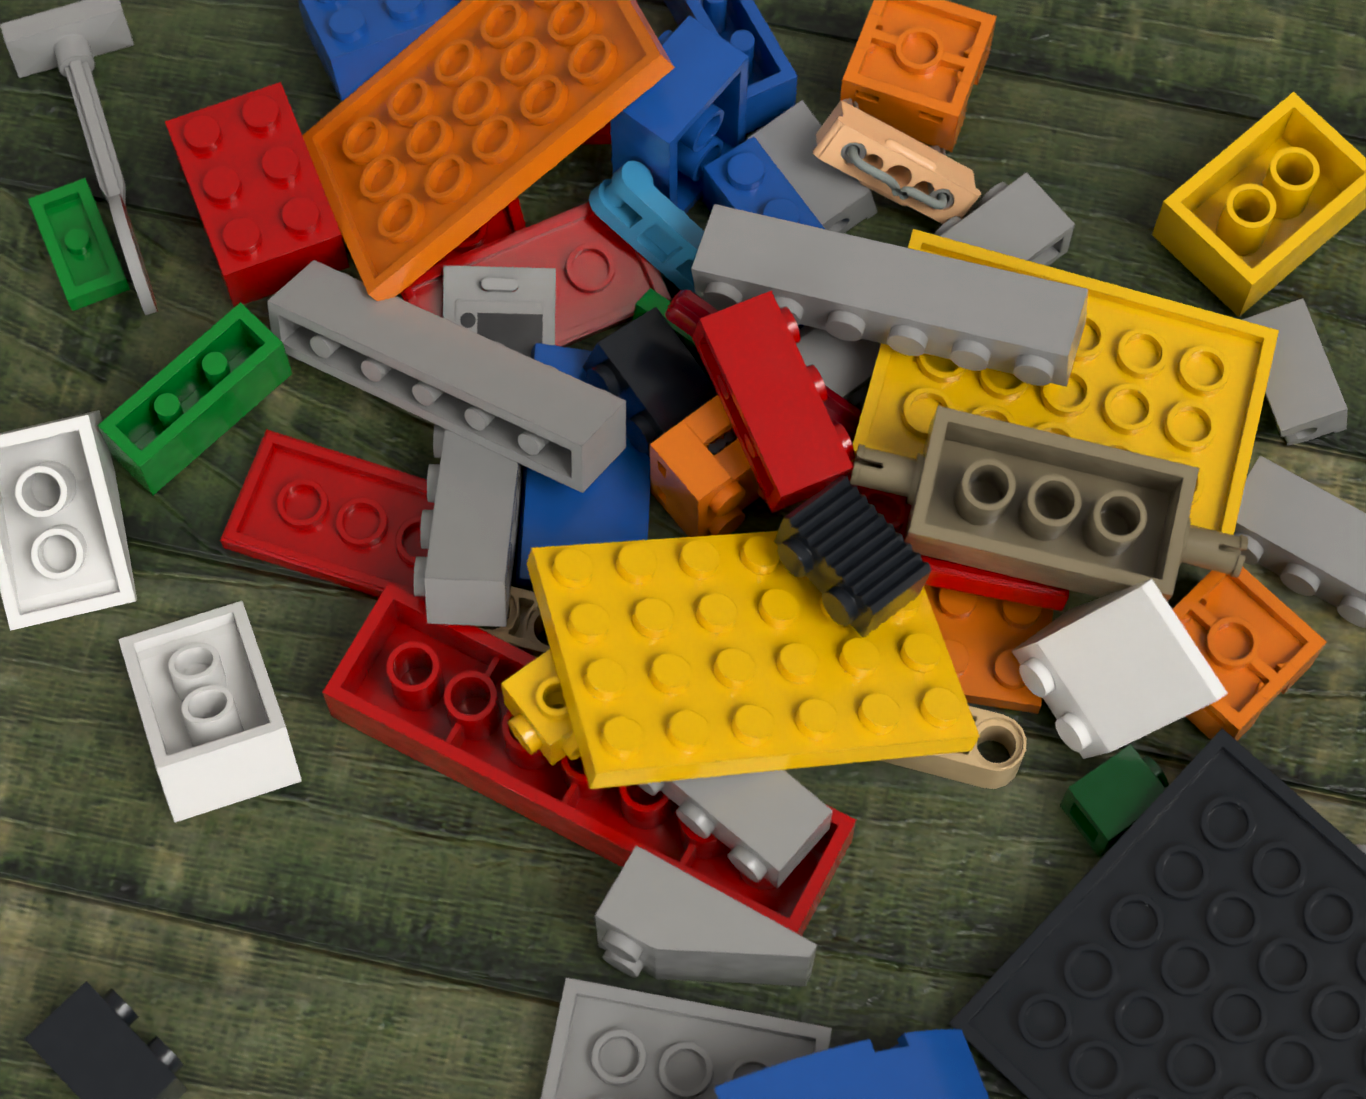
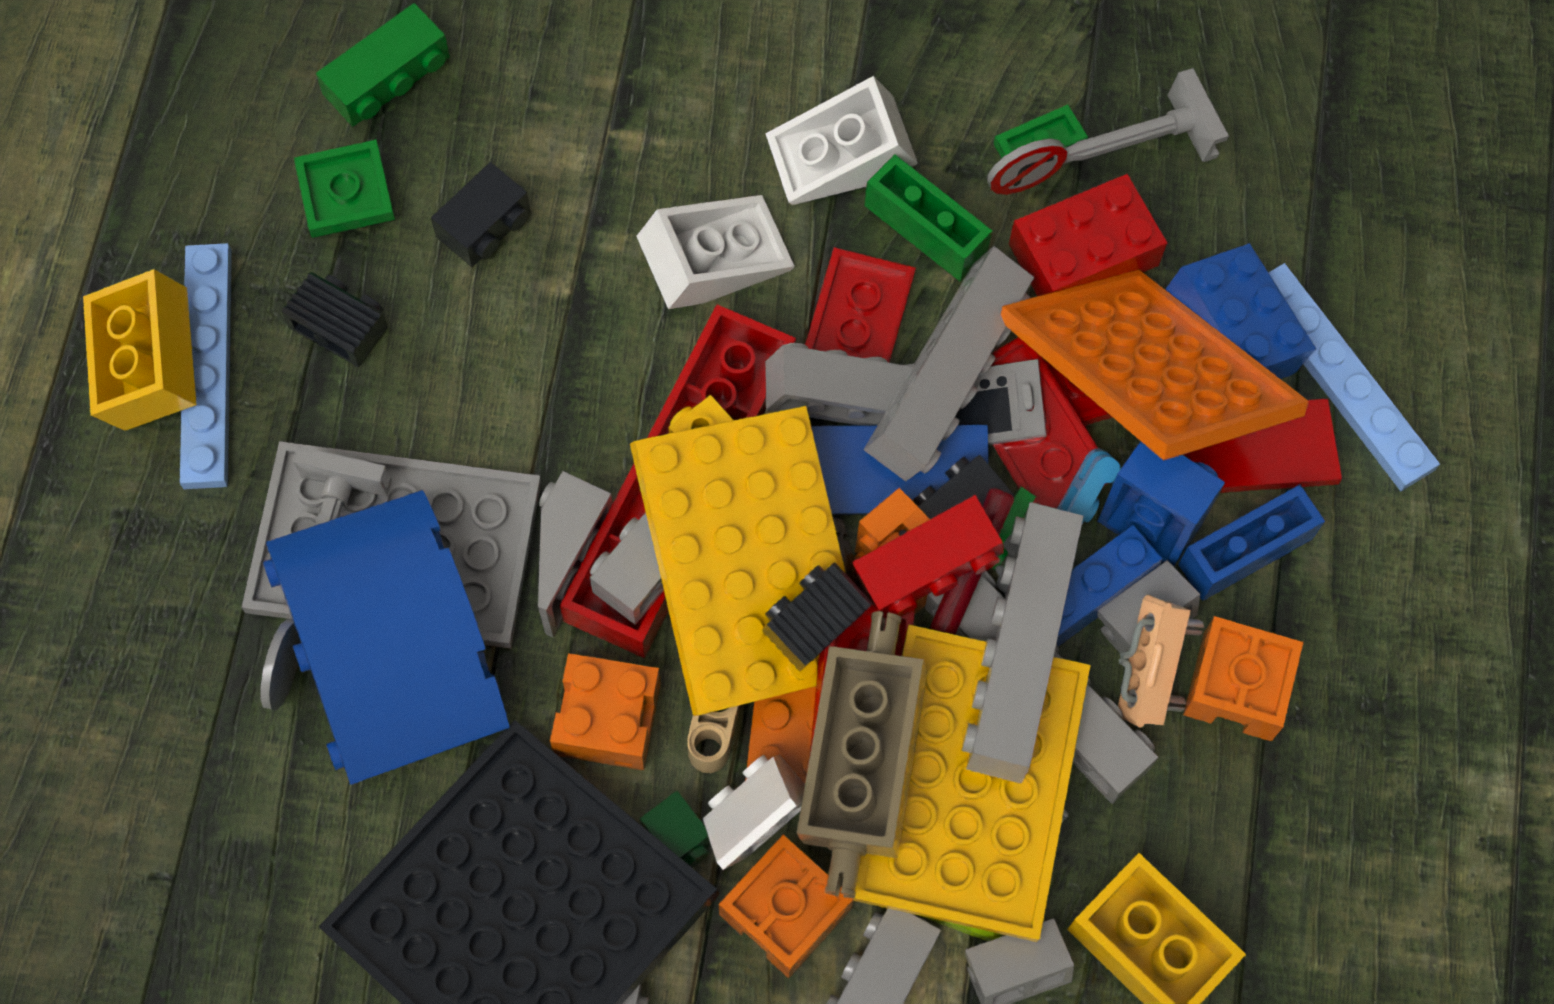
camera: 85 degrees right, 0 degrees up
none -> orange piece [550,653,661,770]

